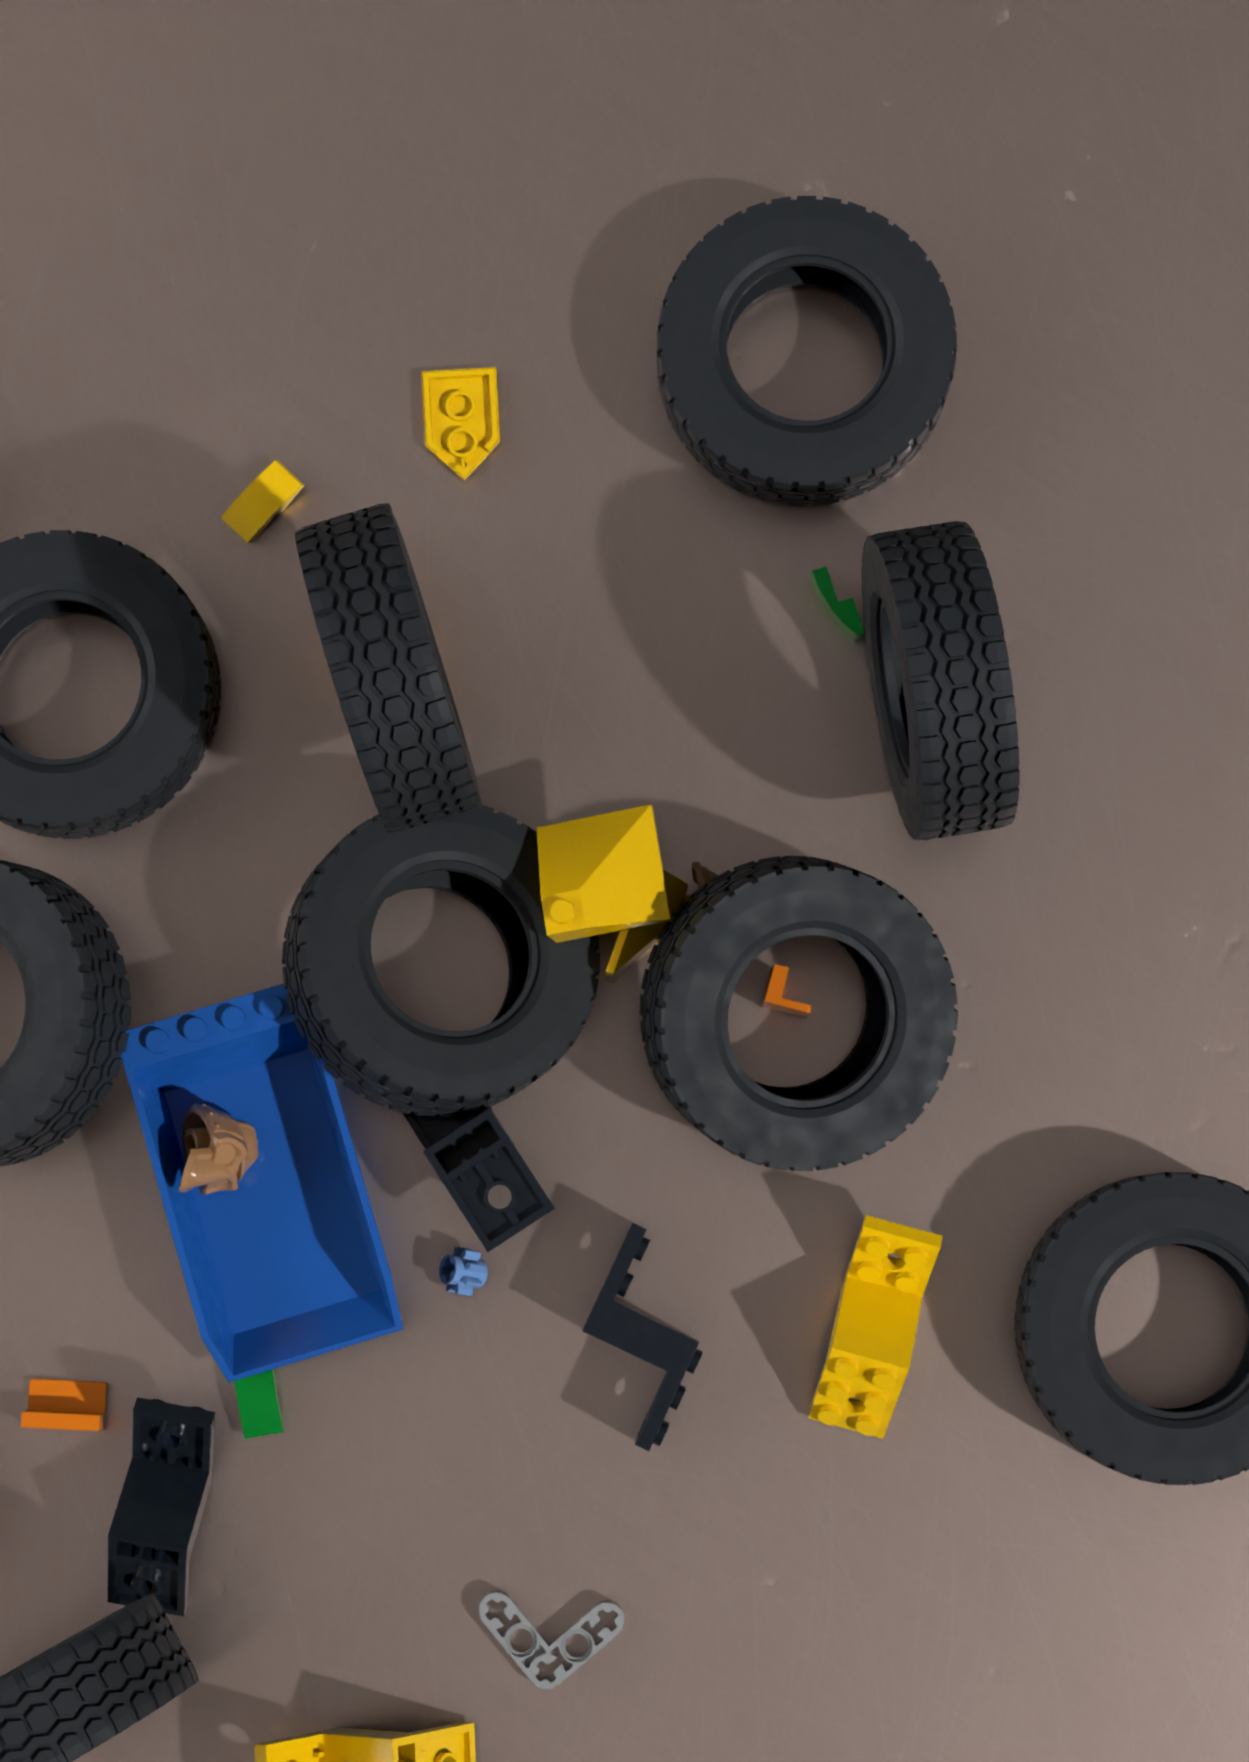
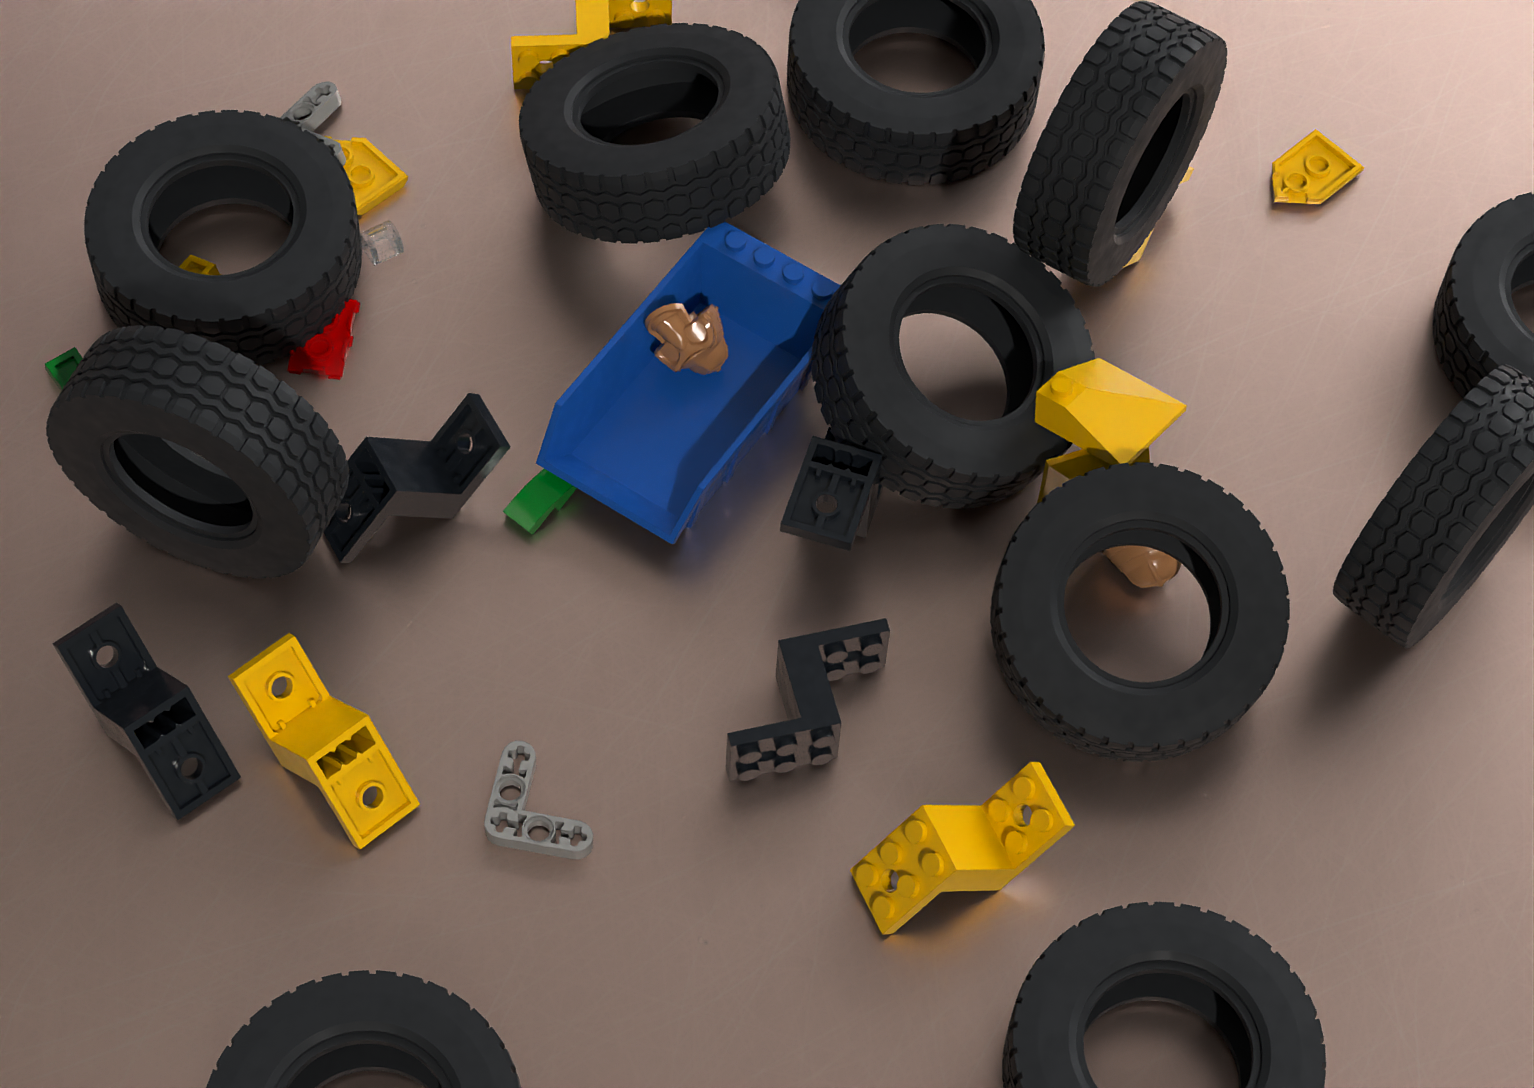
camera: 45 degrees right, 25 degrees down
orange panel [21,1379,108,1431] -> none
medium blue gear [439,1247,488,1297] -> none
orange panel [762,964,812,1019] -> none

